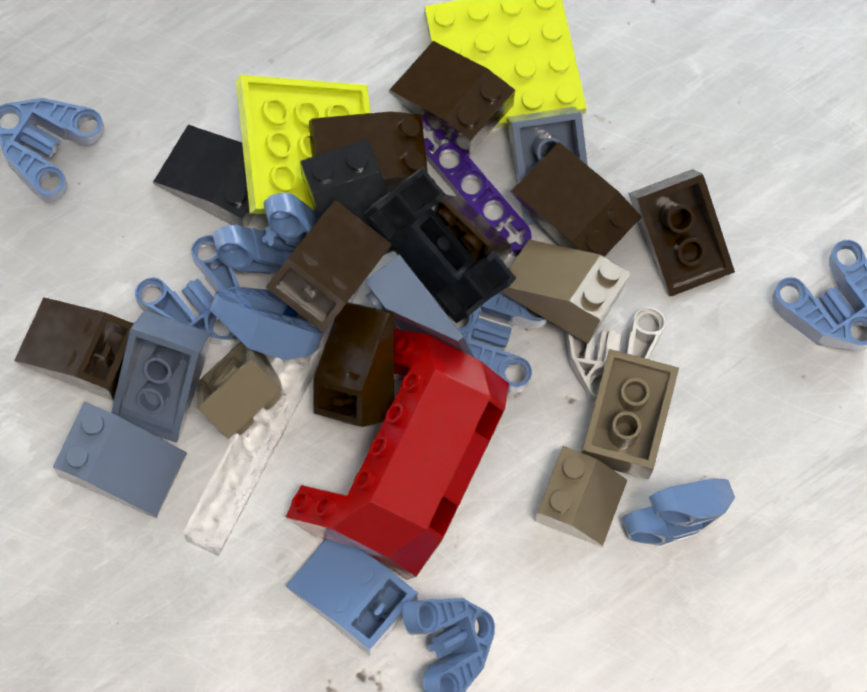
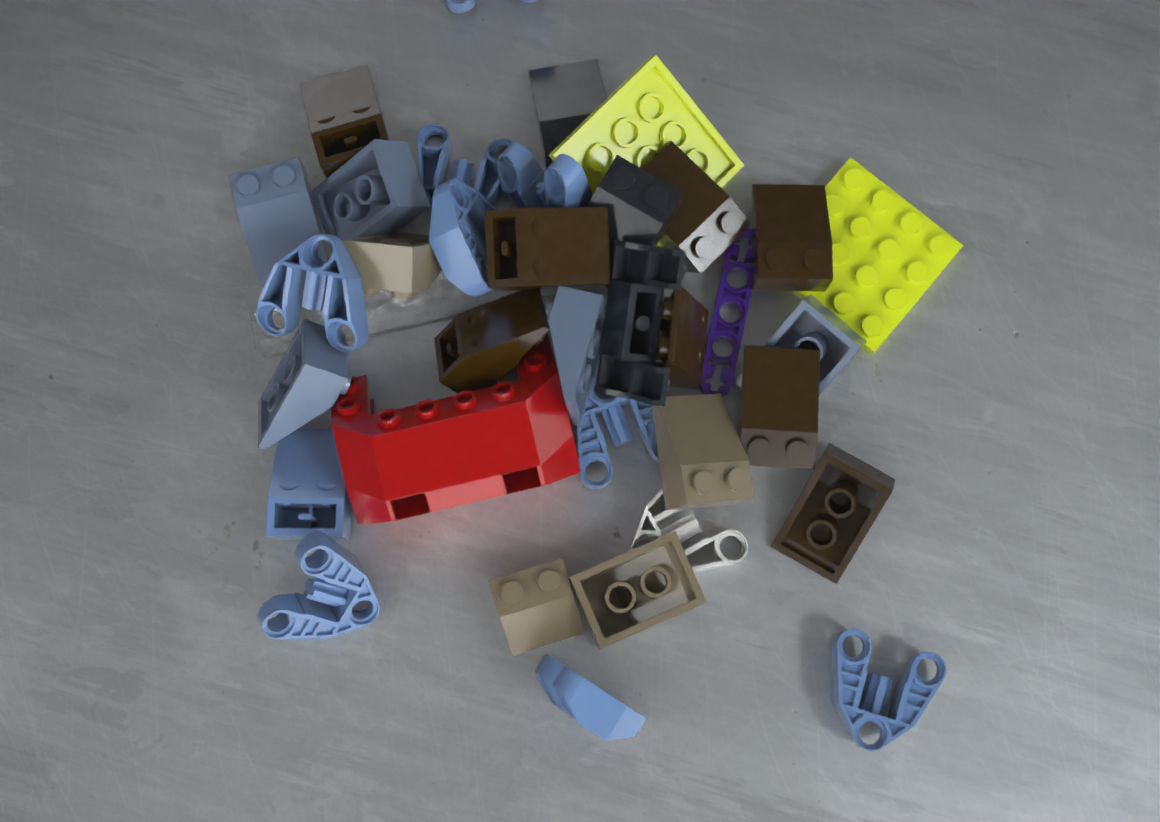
camera: 55 degrees right, 5 degrees up
none -> medium blue connector [256,234,369,352]
none -> sand blue slope [258,319,352,450]

